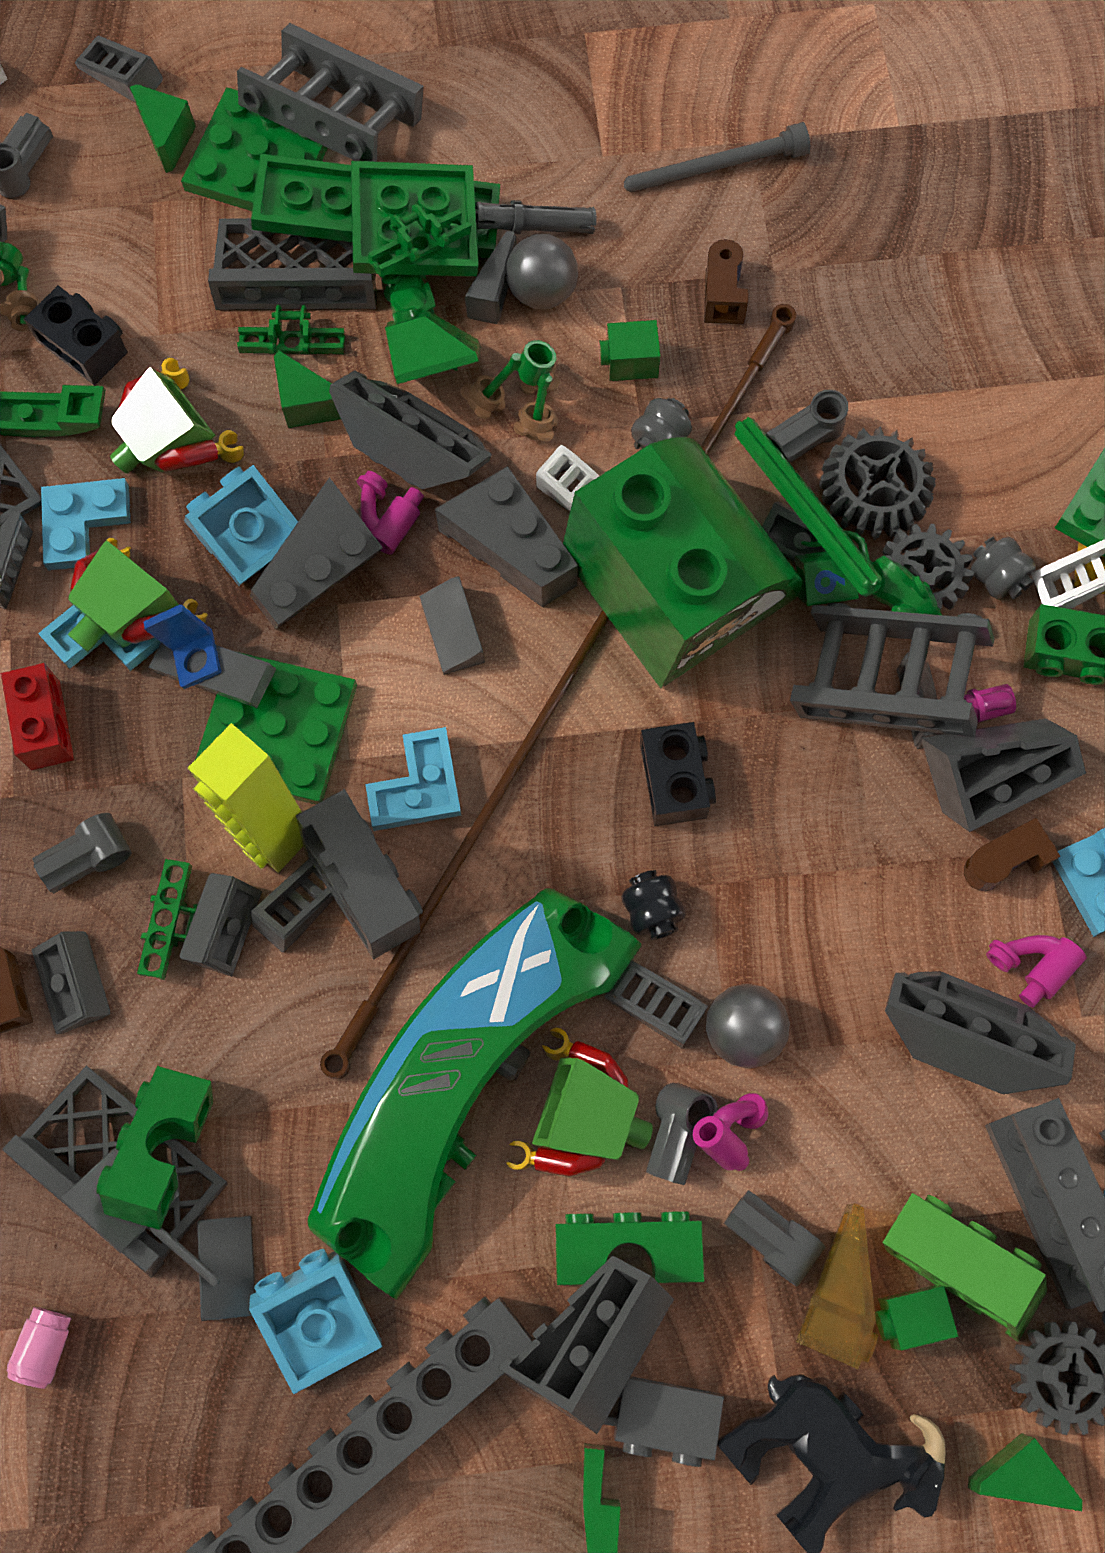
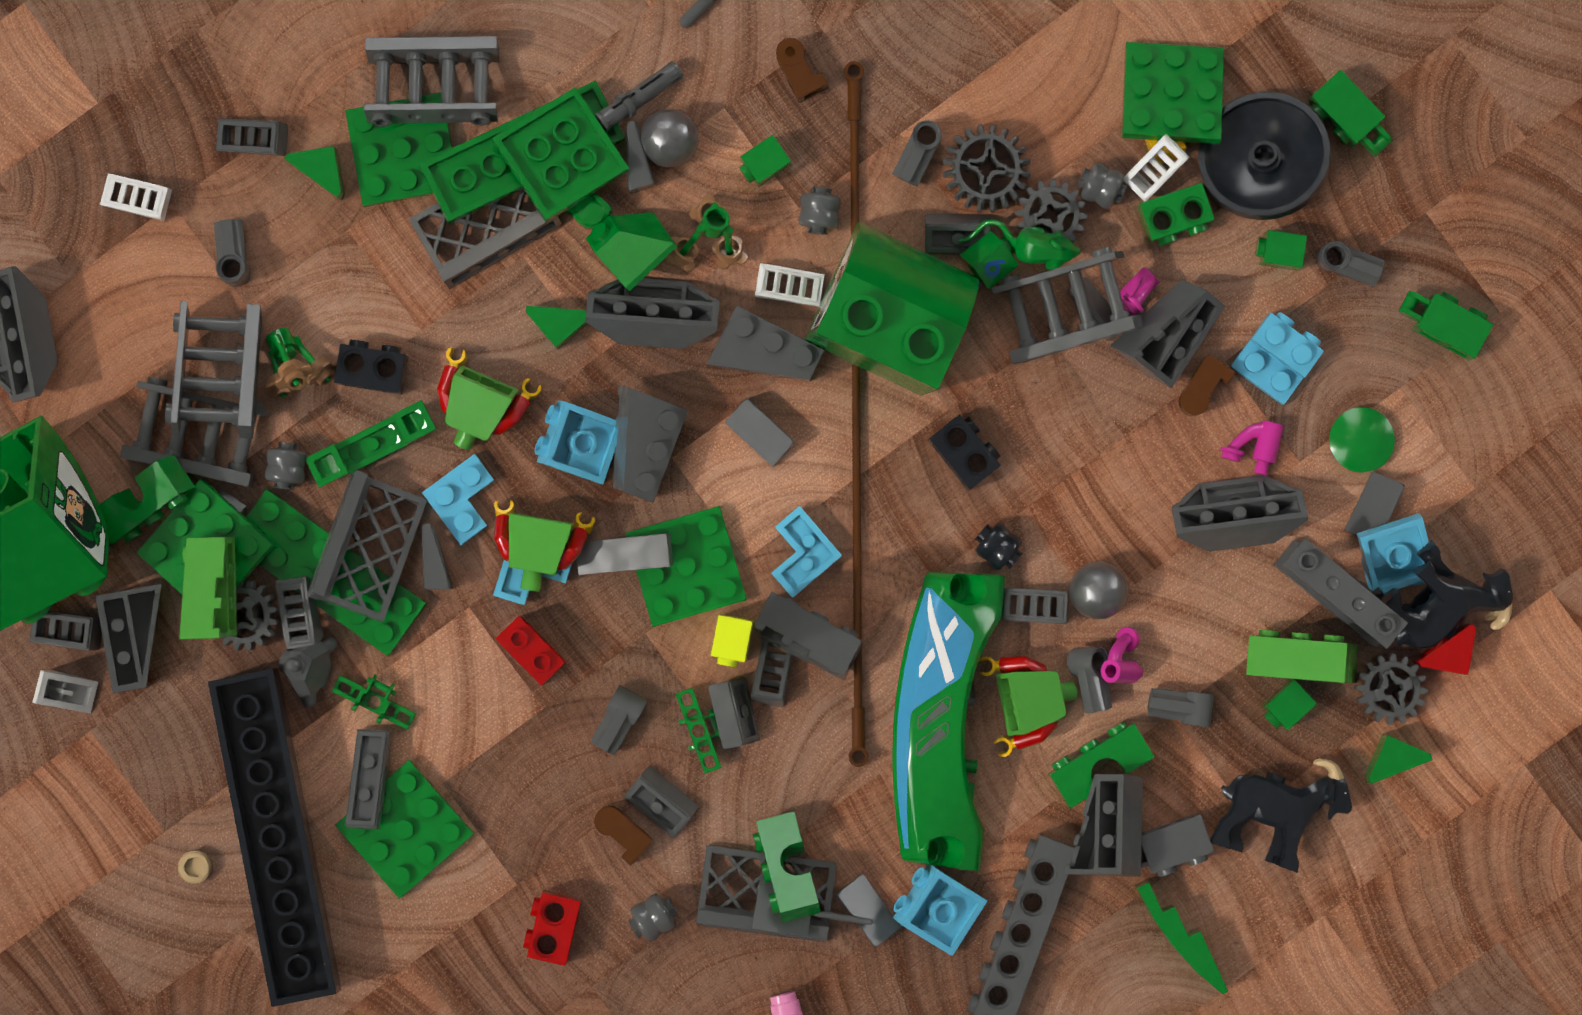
camera: 35 degrees left, 15 degrees up
blue bracket [143,604,221,689] -> none
green piece [237,305,345,355] -> none
dark pink plant [357,471,424,555] -> none
green piece [368,204,472,277] -> none
green axle [735,417,882,597] -> none
clear yellow slope [796,1203,878,1369] -> none

